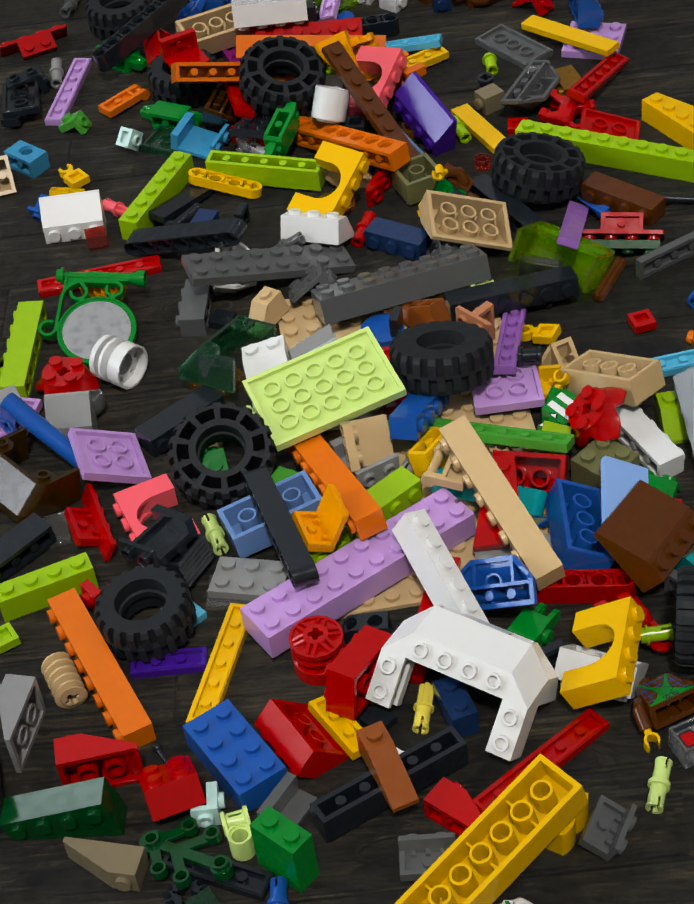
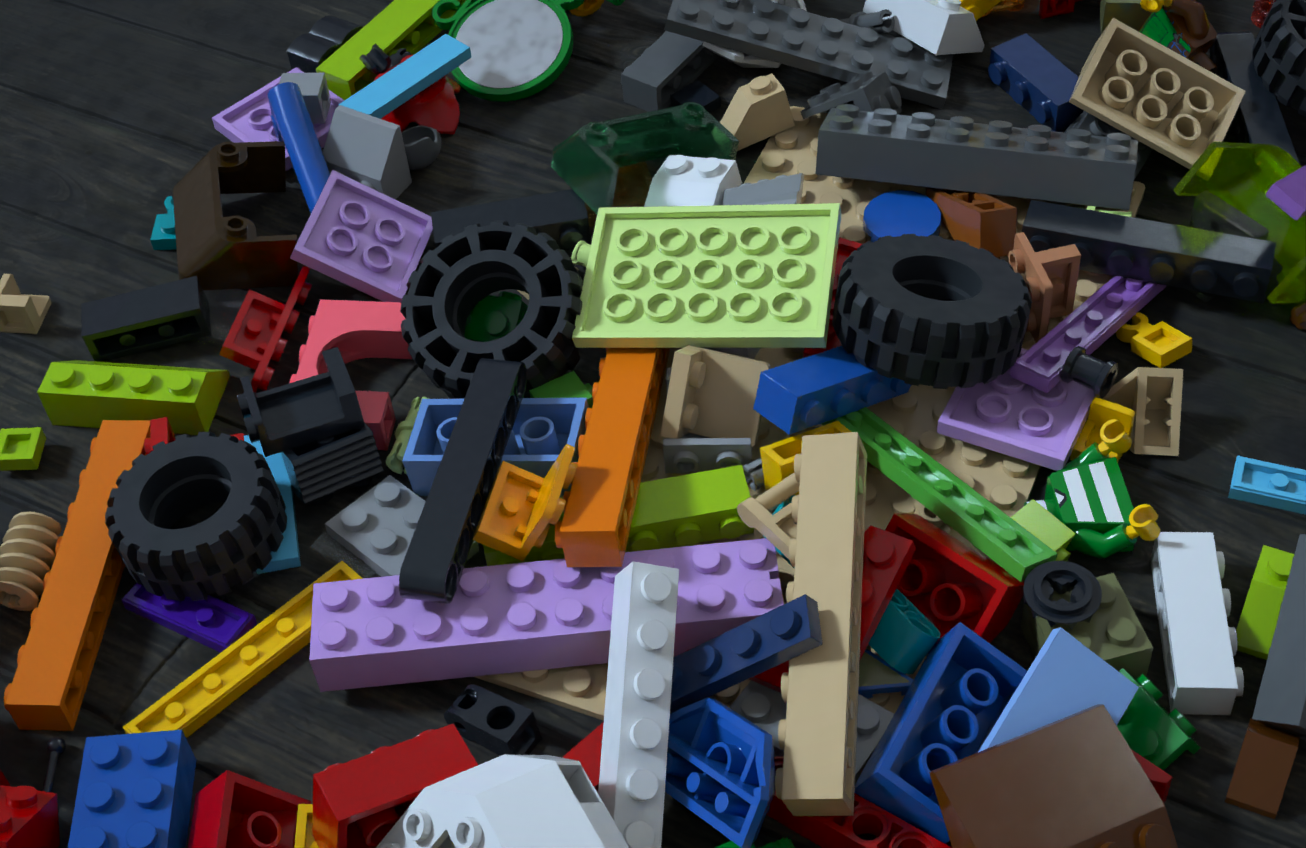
camera: 30 degrees right, 5 degrees up
white wheel [89,334,148,390] -> none
red wheel [288,615,345,686] -> none
red pin [351,211,376,248] -> none
black tile [389,306,404,337] -> none
tan brick [560,349,666,407] -> none
red brick [565,385,627,447] -> none
none -> medium azure tile [338,34,472,119]
none -> black piece [359,43,412,75]
none -> dark blue plate [670,594,823,714]
none -> black gear [1023,561,1102,630]

